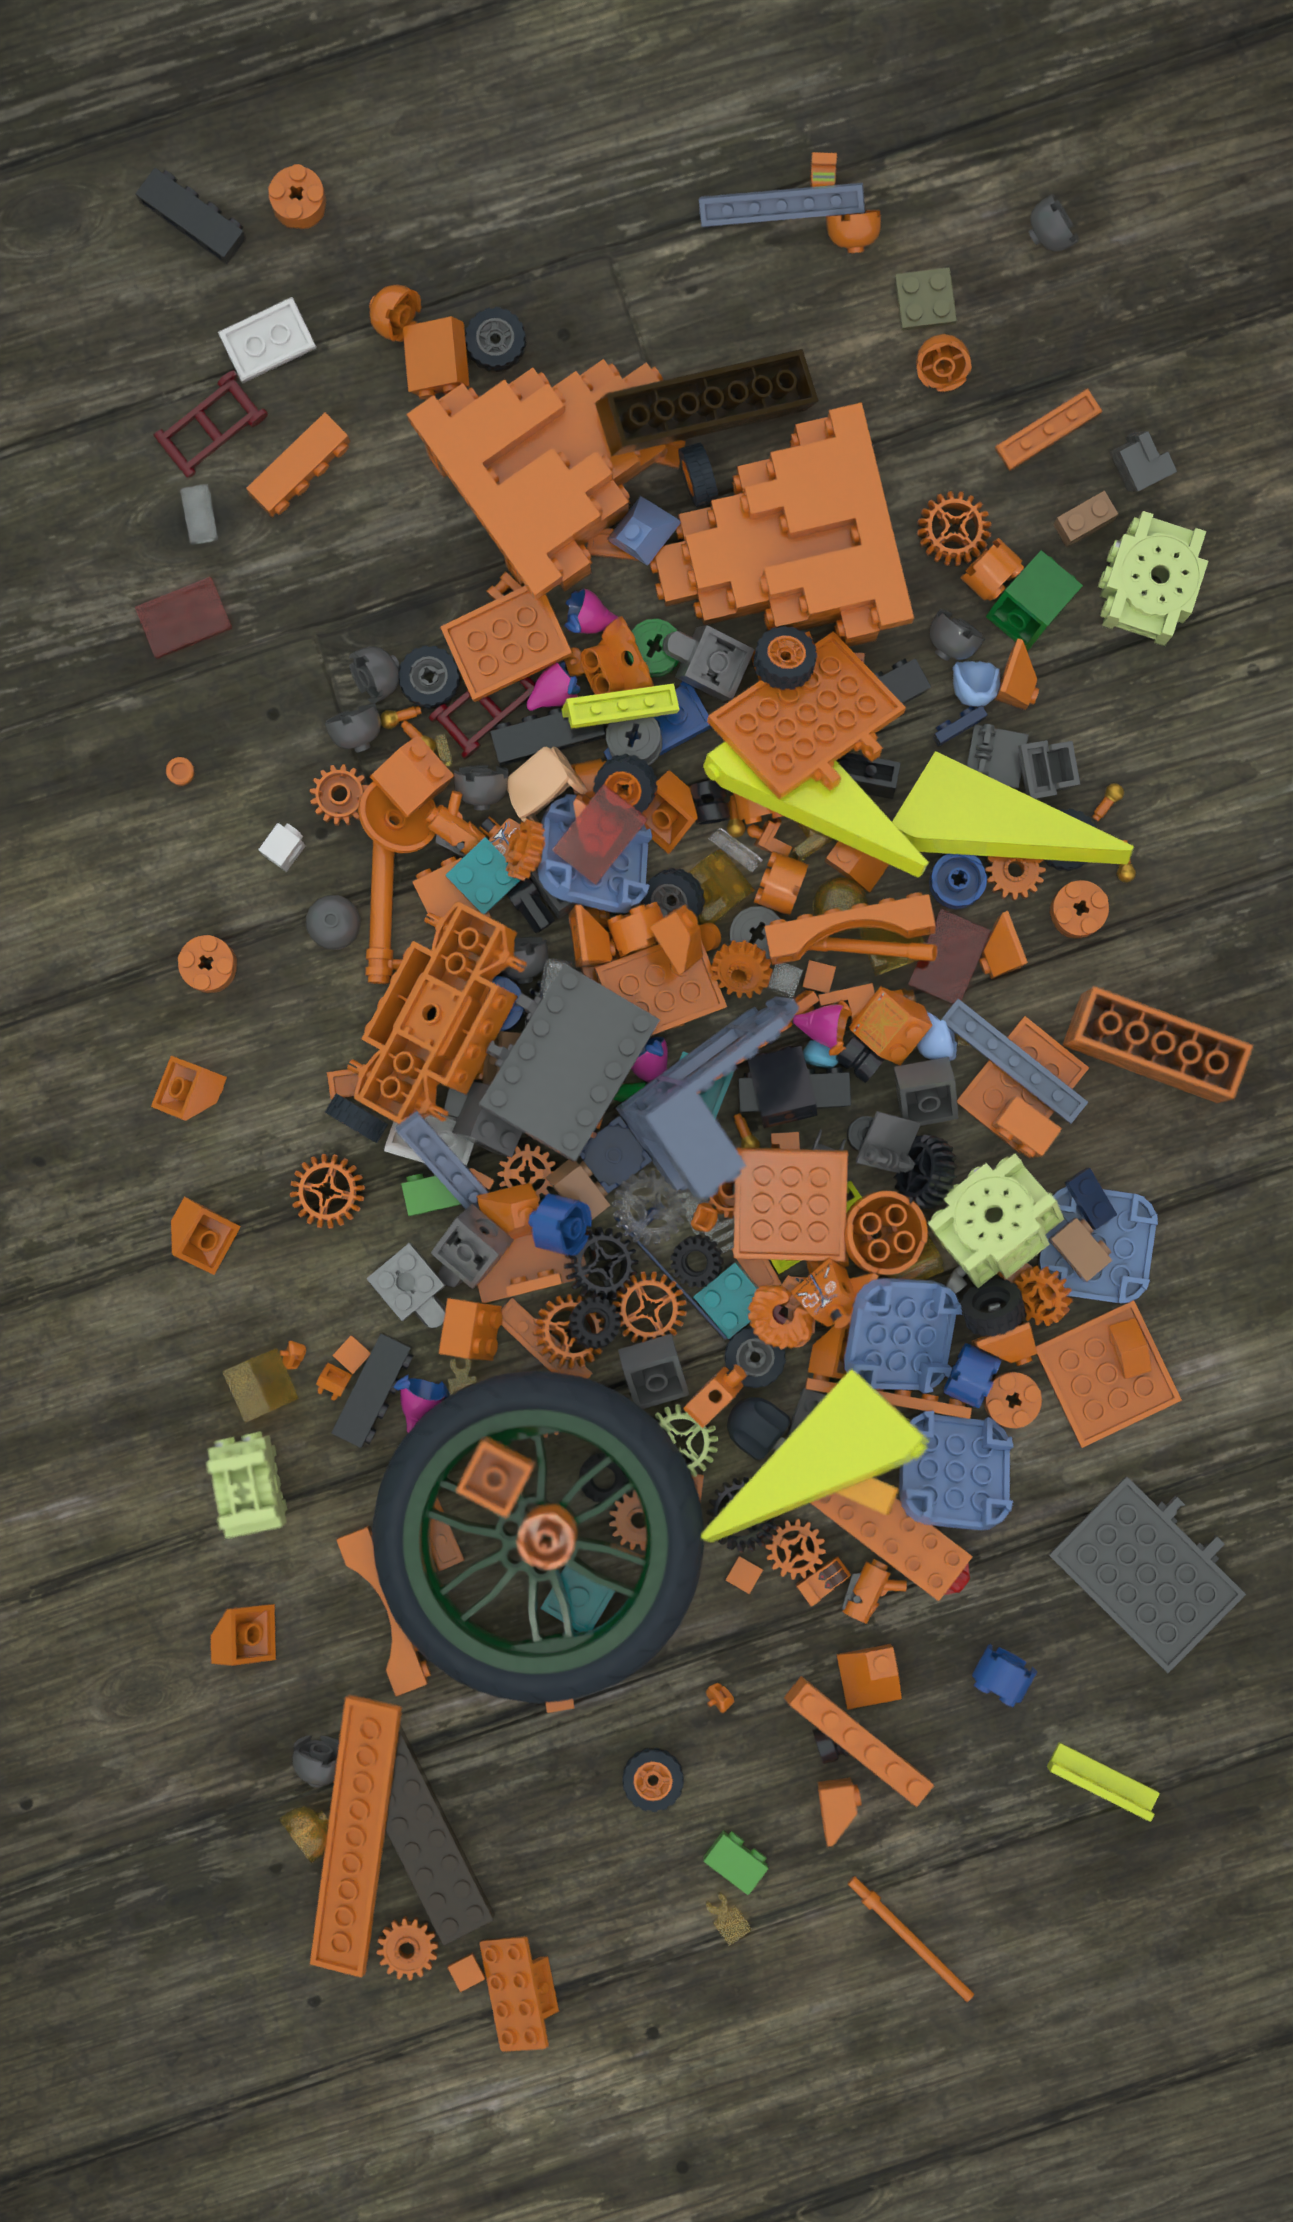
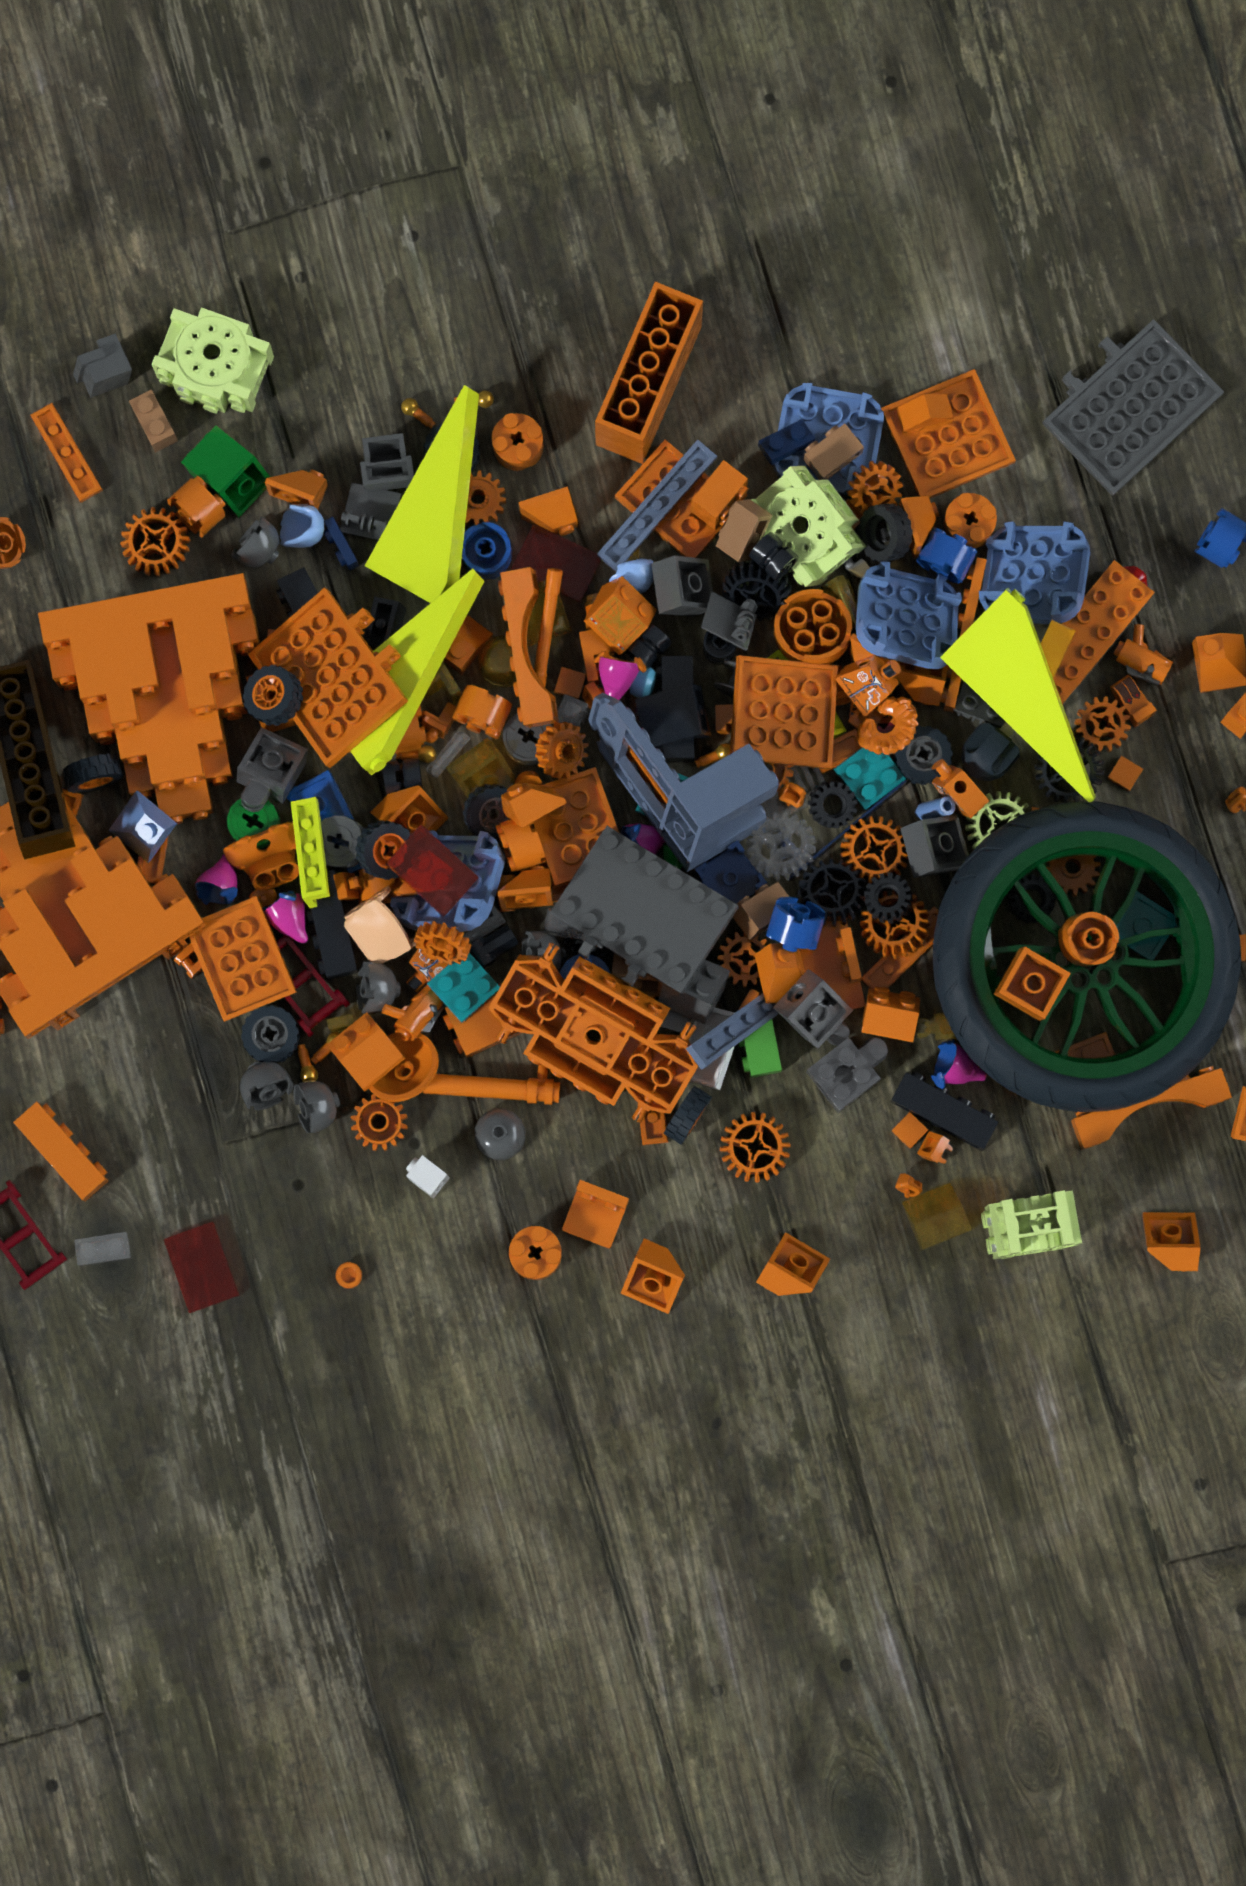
camera: 85 degrees left, 5 degrees down
none -> orange tile [333,872,367,901]
none -> orange bracket [562,1180,629,1249]
none -> medium nougat brick [716,499,773,562]
none -> black wheel [749,532,799,581]
none -> medium blue cylinder [915,797,955,820]

